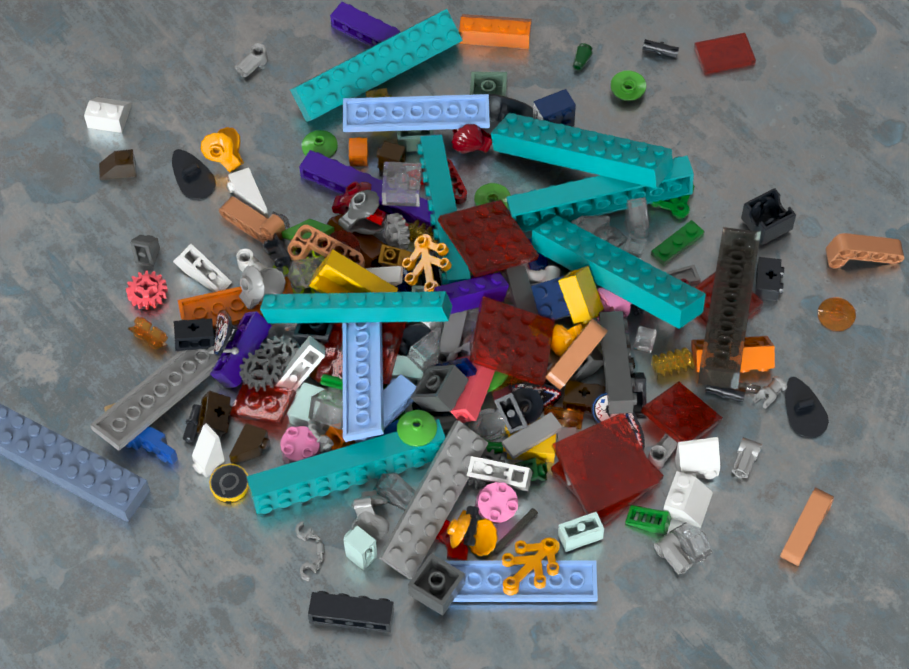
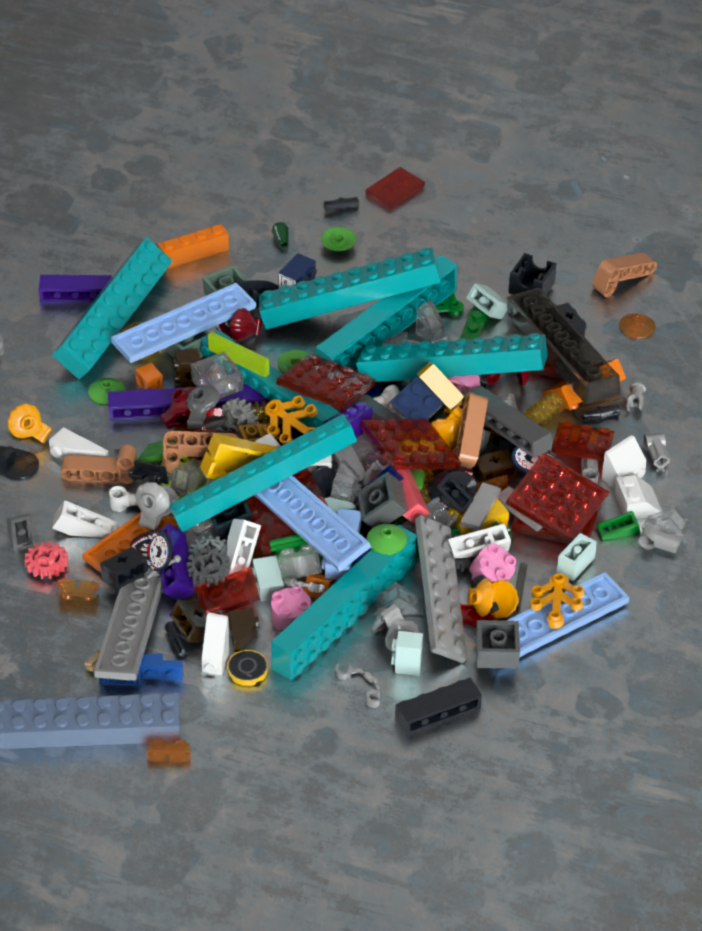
camera: 35 degrees left, 15 degrees down
black shield [785,377,829,438] -> none
none -> clear orange hinge [147,740,191,763]
none -> lime tile [208,332,269,377]
none -> light aqua brick [466,283,511,319]

